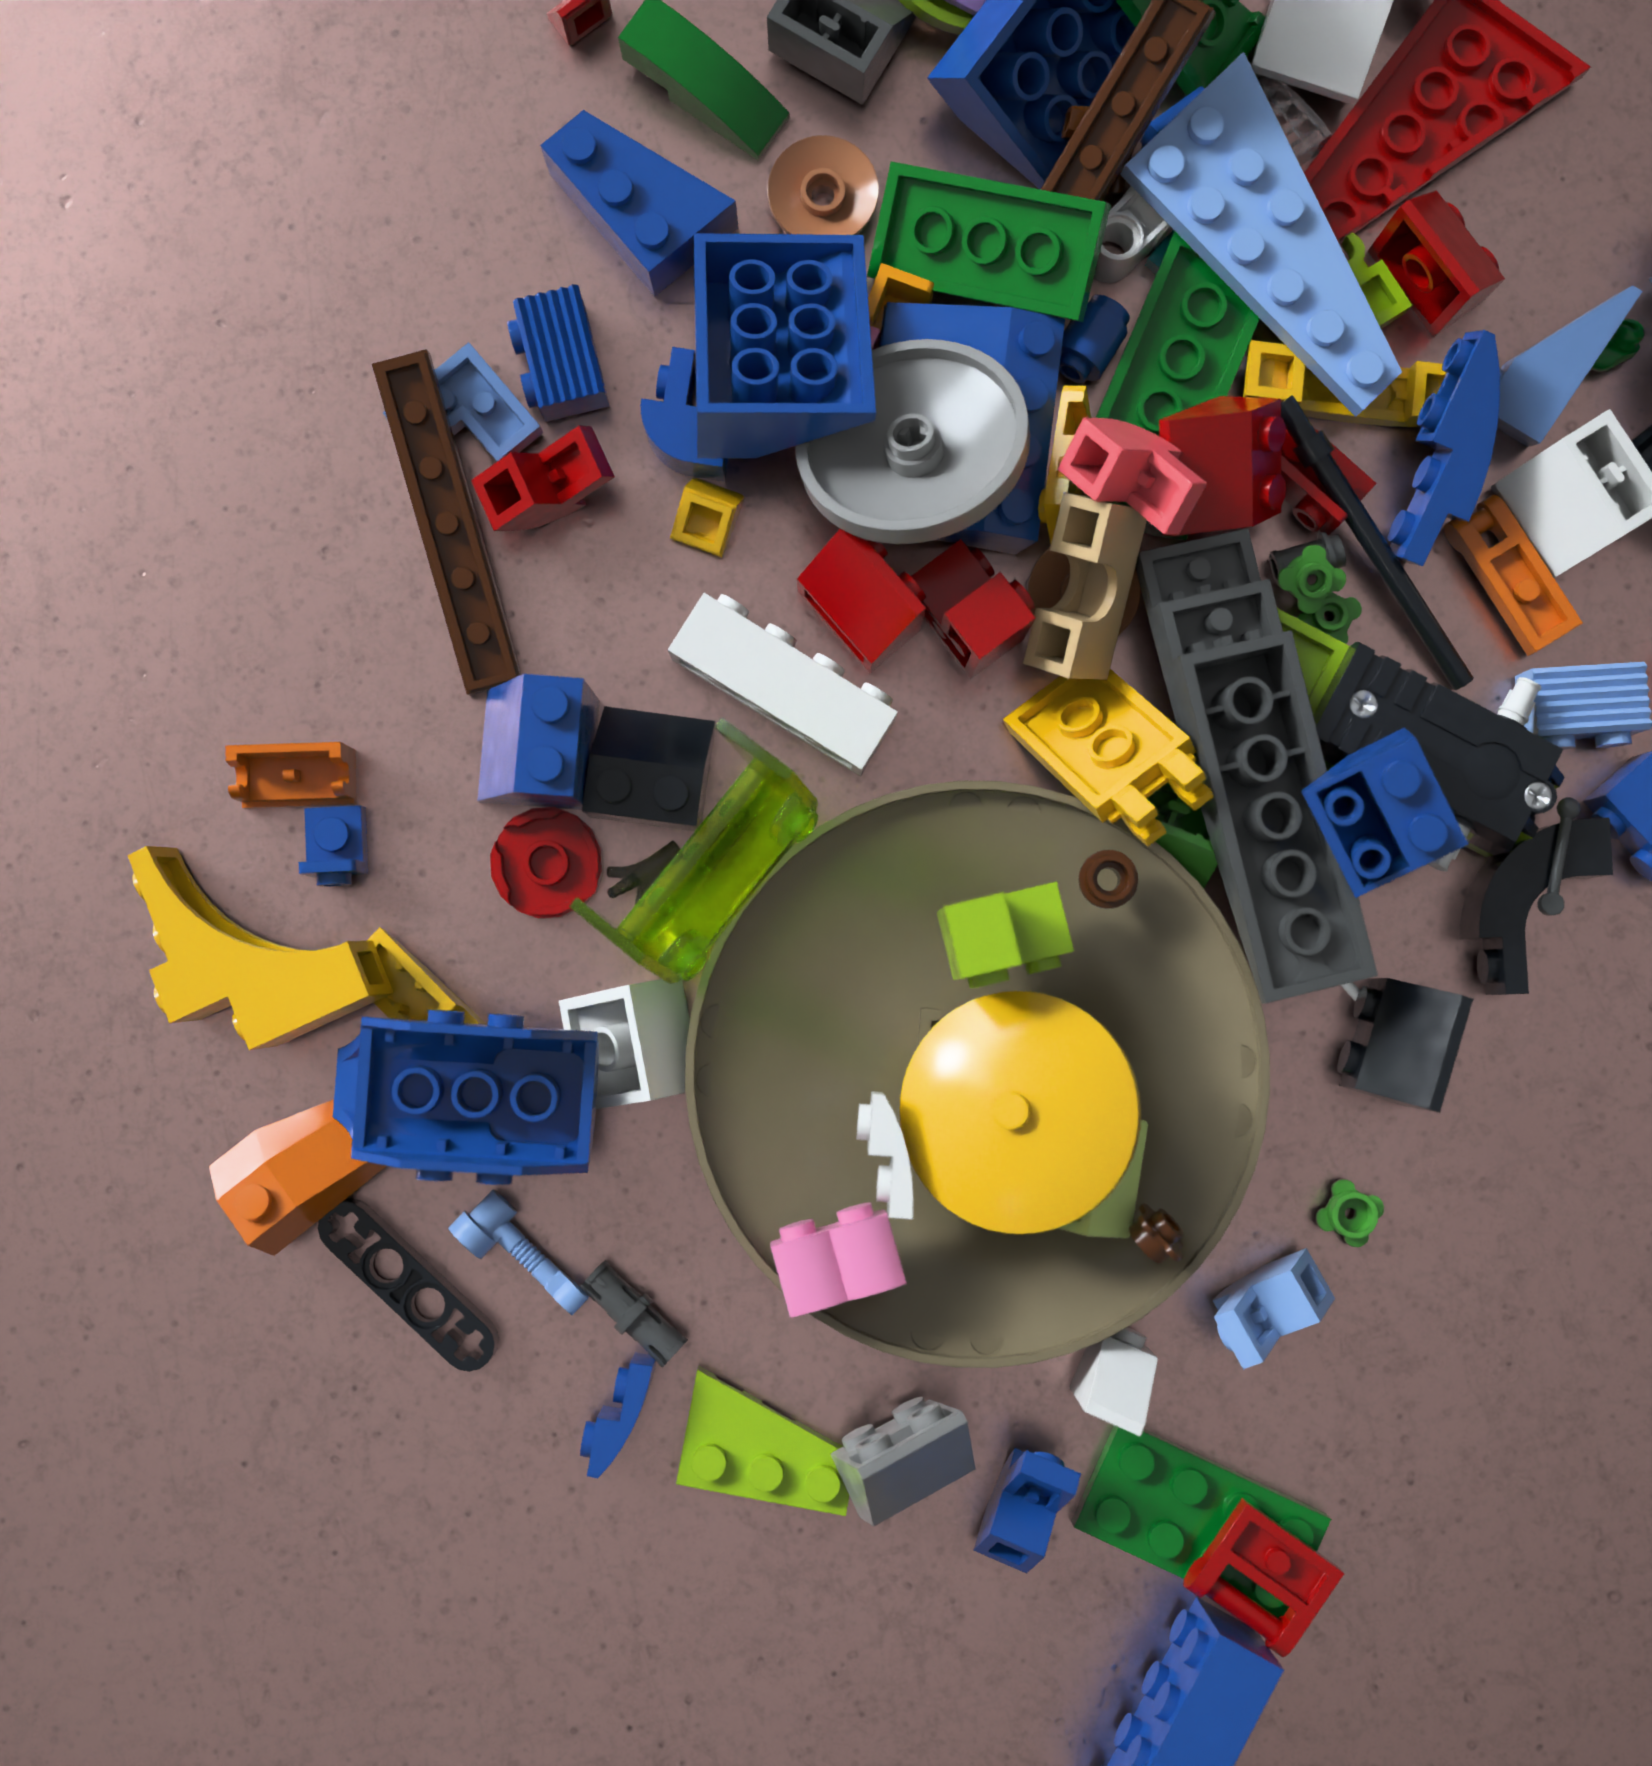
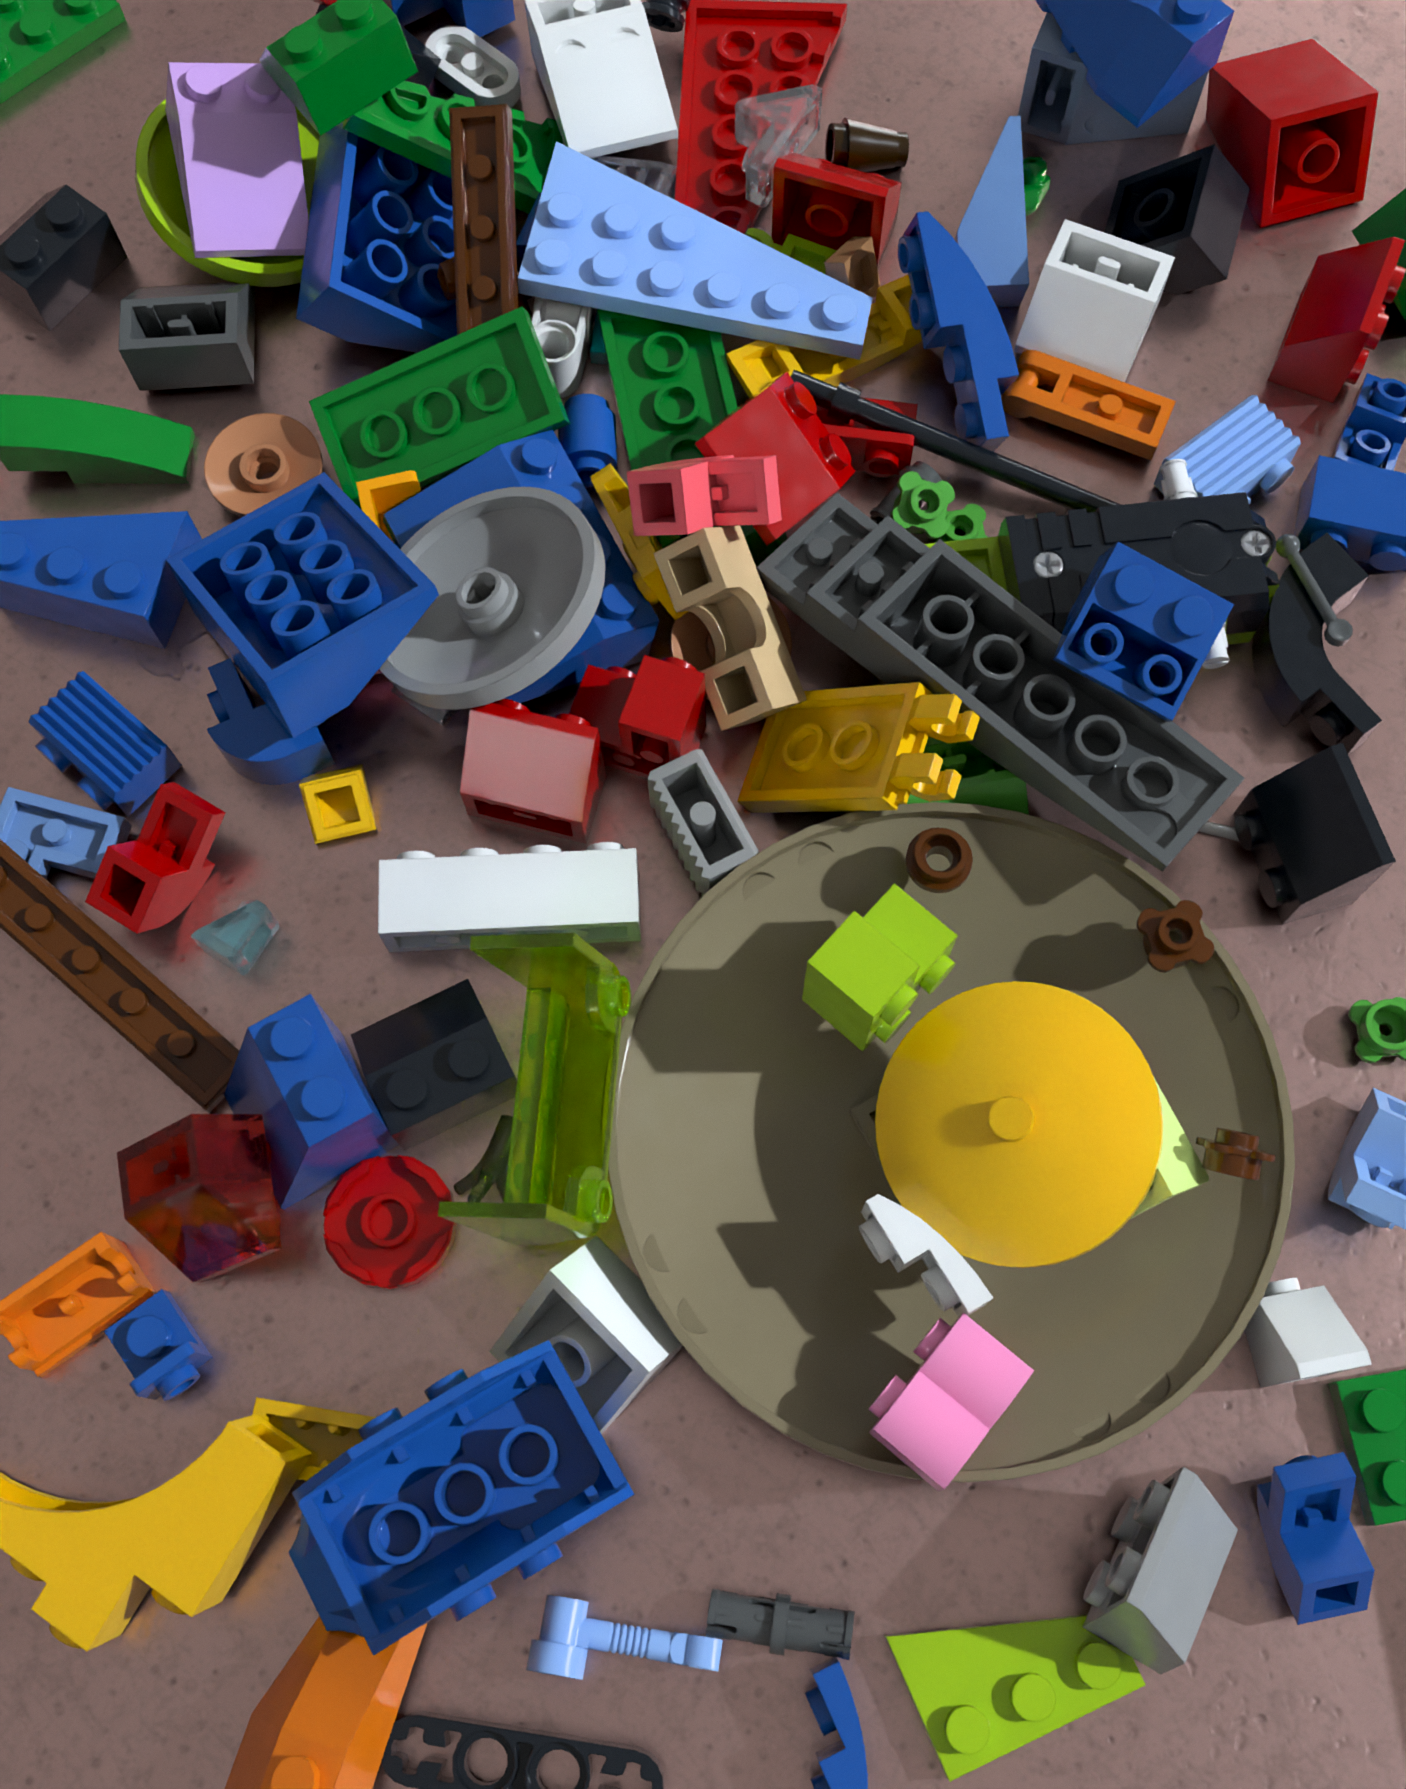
camera: 30 degrees left, 15 degrees down
none -> clear red slope [117,1114,282,1282]
none -> clear light blue slope [191,900,280,976]
none -> light grey brick [647,749,759,898]
none -> clear slope [735,84,823,208]
none -> medium nougat plate [824,236,881,300]
none -> dark brown cone [825,117,909,173]
none -> reddish brown plate [1136,900,1214,973]

